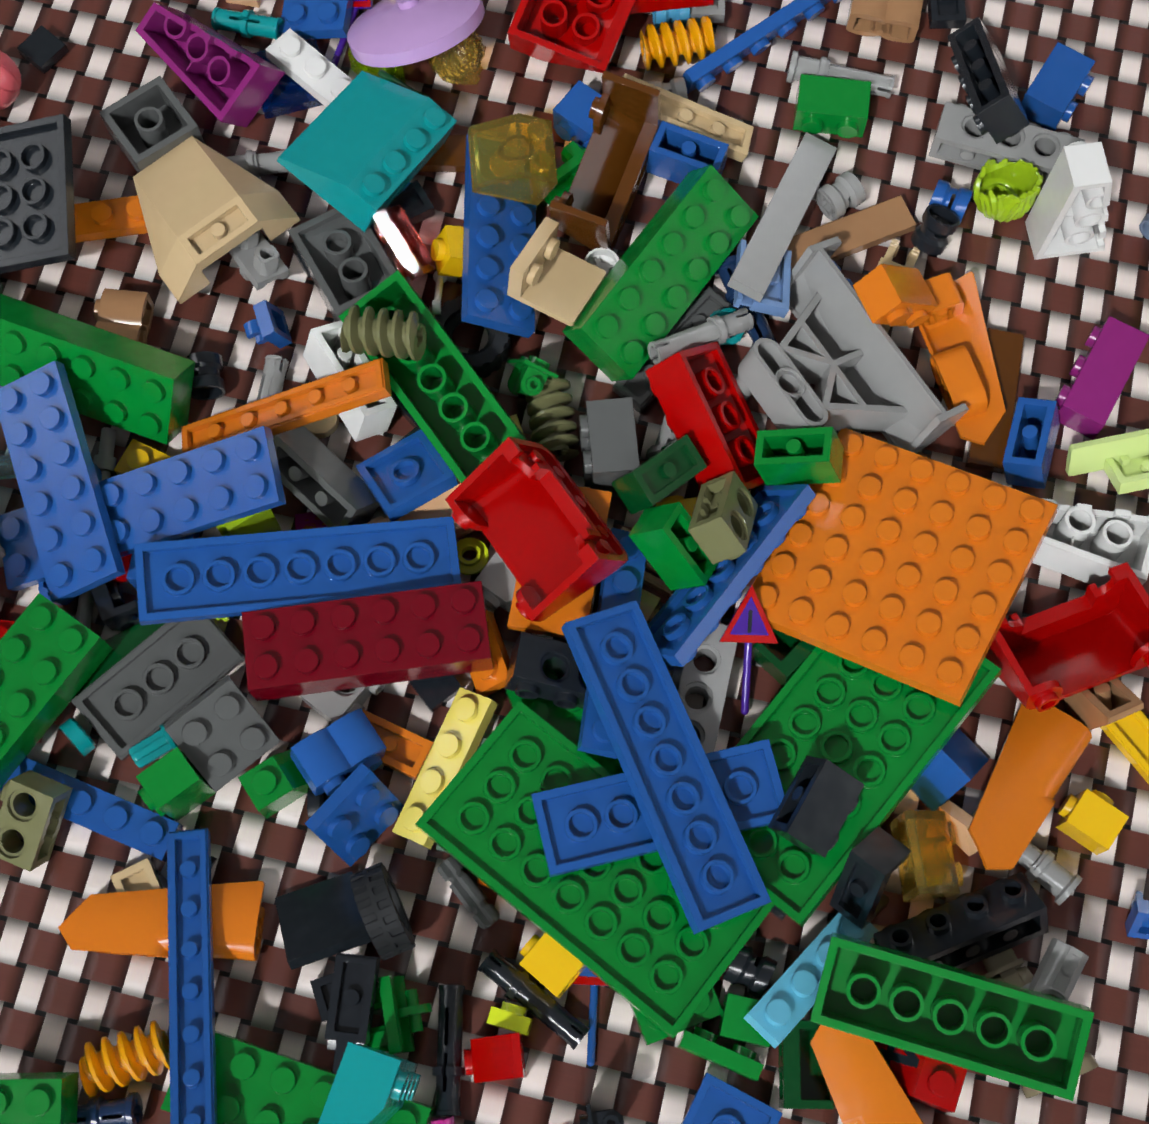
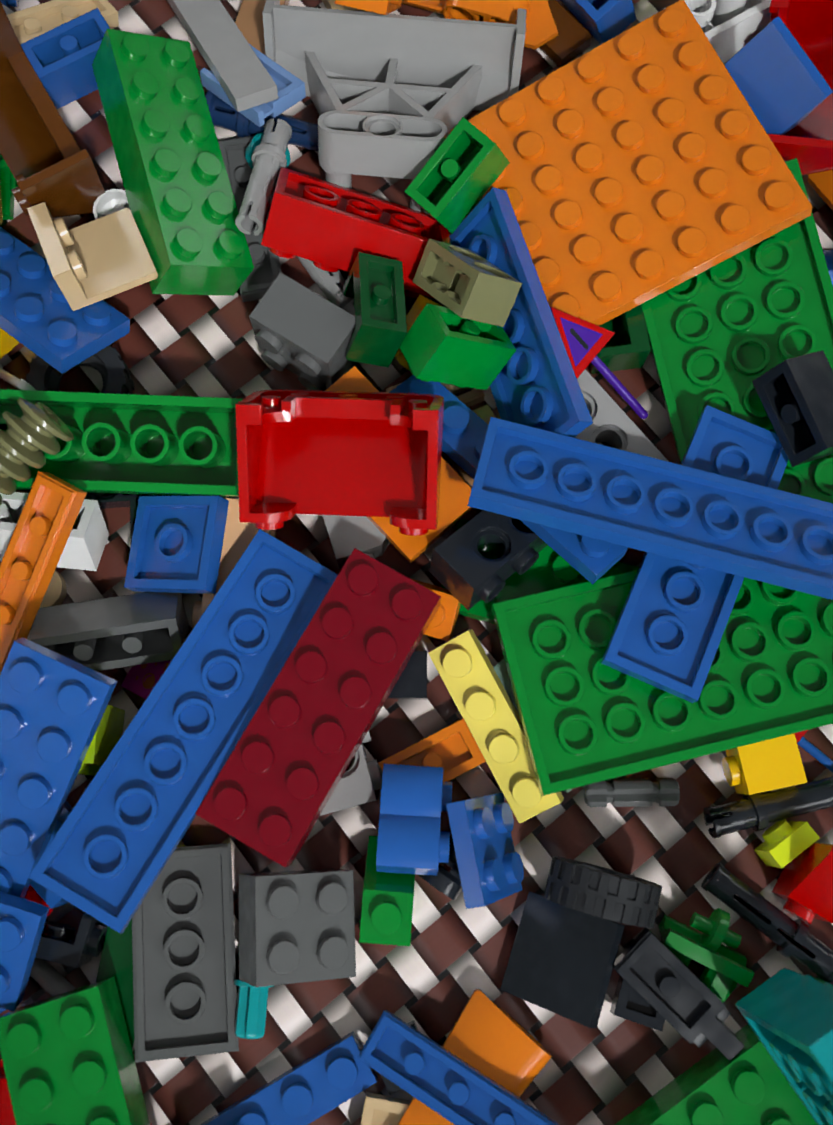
camera: 55 degrees left, 5 degrees up
teal tile [59,718,96,757] -> none
green brick [136,747,217,821] -> none
plate [457,537,489,575] -> none
green hinge [506,355,559,396] -> none
olive piece [525,379,580,462] -> none
none -> blue slope [724,16,833,135]

